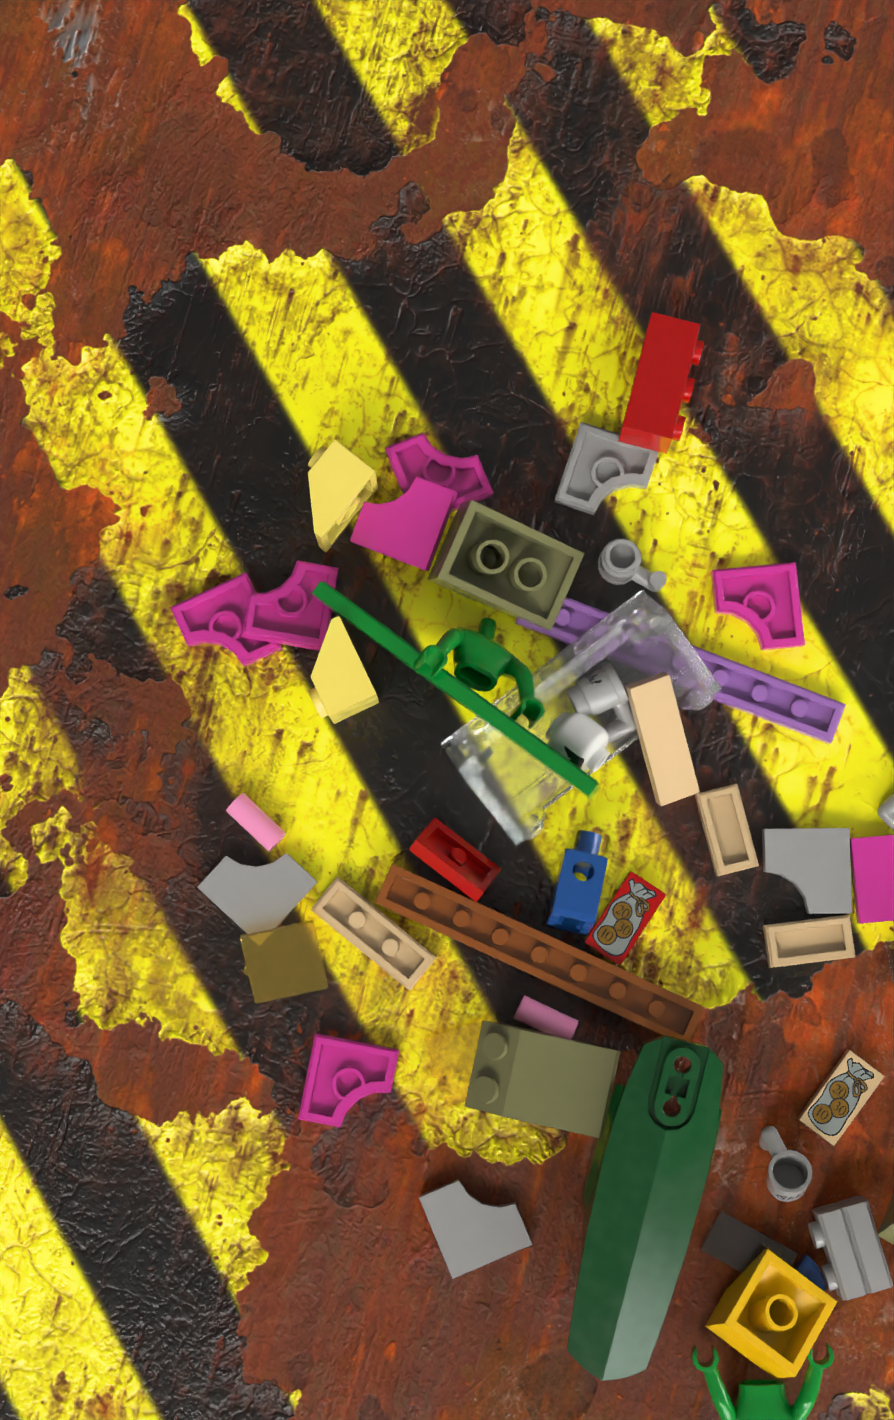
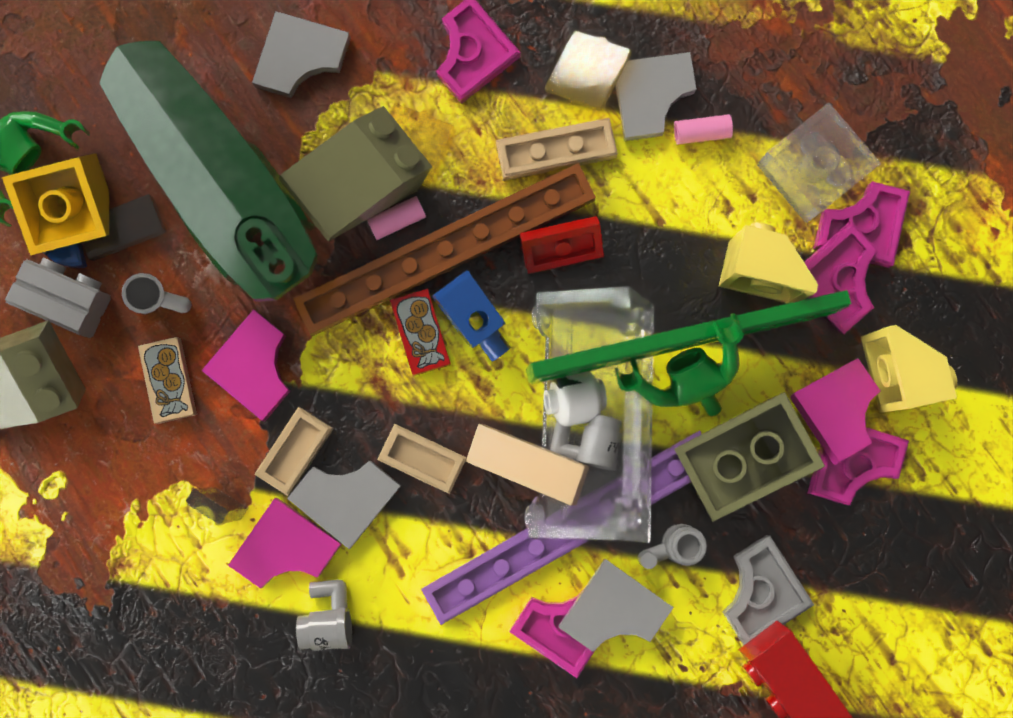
camera: 125 degrees right, 0 degrees up
none -> dark pink tile [202,309,290,421]
none -> light grey tile [558,559,674,652]
none -> clear brick [756,102,881,224]

